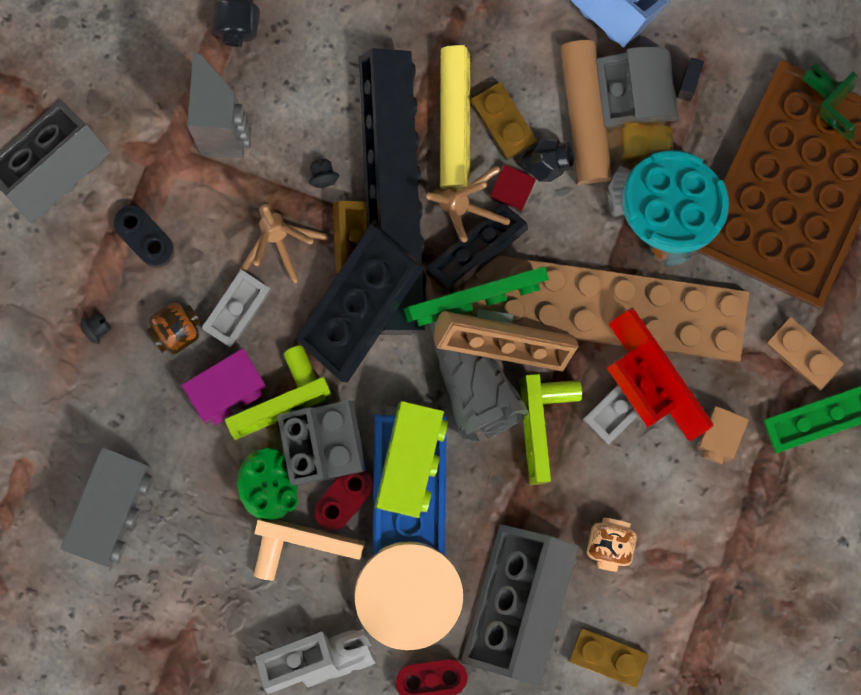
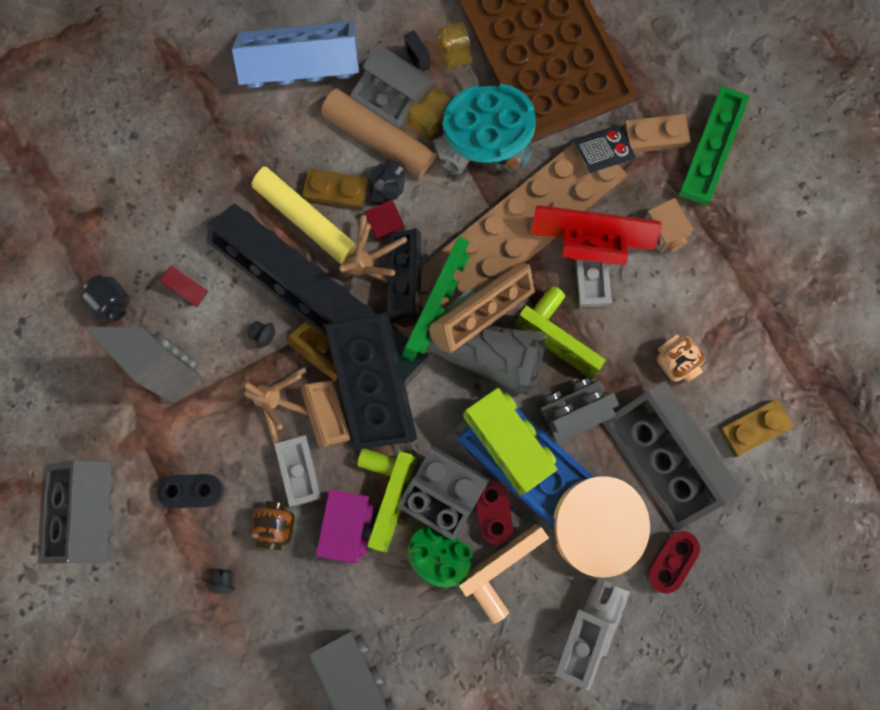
camera: 45 degrees left, 5 degrees down
none -> dark red piece [159,265,208,307]
none -> medium nougat tile [300,380,351,449]
none -> clear yellow leg [438,21,472,71]
none -> dark grey brick [536,377,619,443]
none -> black sticker [572,125,636,173]

